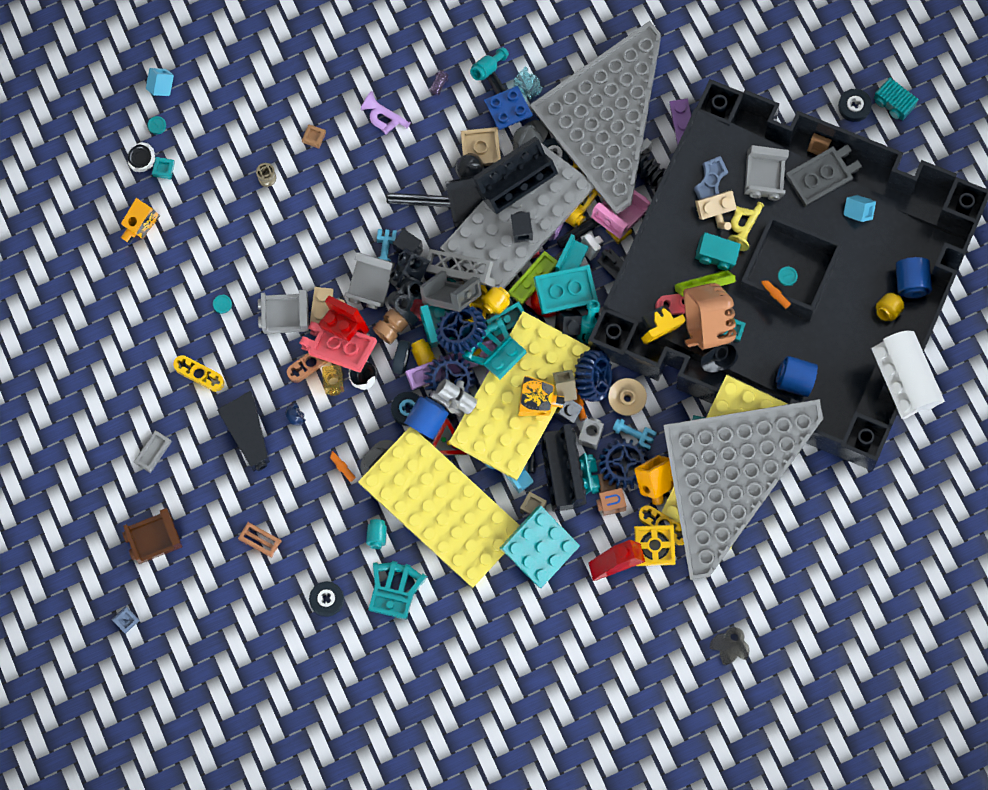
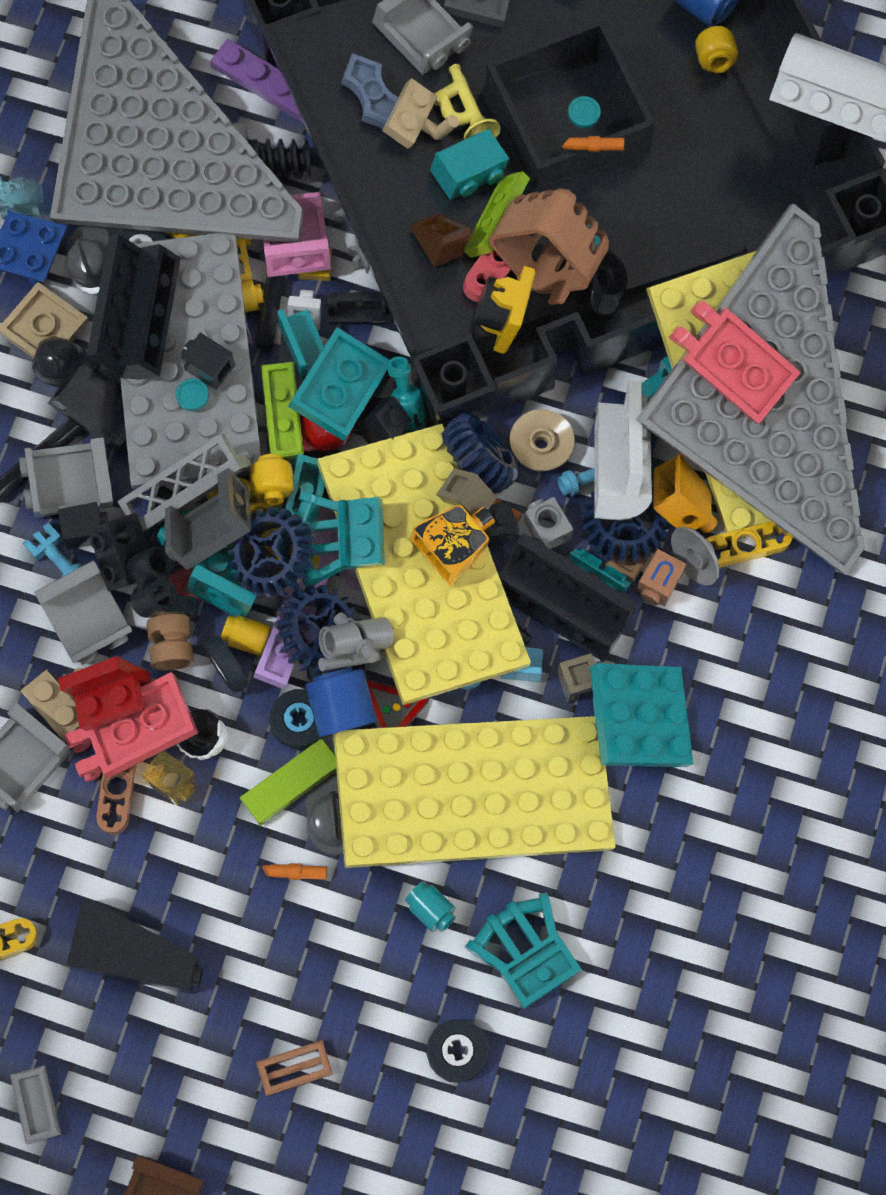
camera: 55 degrees left, 0 degrees up
dark blue plate [285,403,306,426] -> none
red slope [588,540,645,581] -> none
yellow piece [634,525,676,566] -> none
blue piece [776,356,818,397] -> none
none -> light grey panel [19,438,113,518]
none -> teal piece [175,378,209,411]
none -> lime tile [240,738,336,827]
none -> reddish brown slope [411,213,471,268]
none -> white brick [594,381,652,520]
none -> coral tile [669,300,801,424]
none -> light grey dish [671,526,719,586]

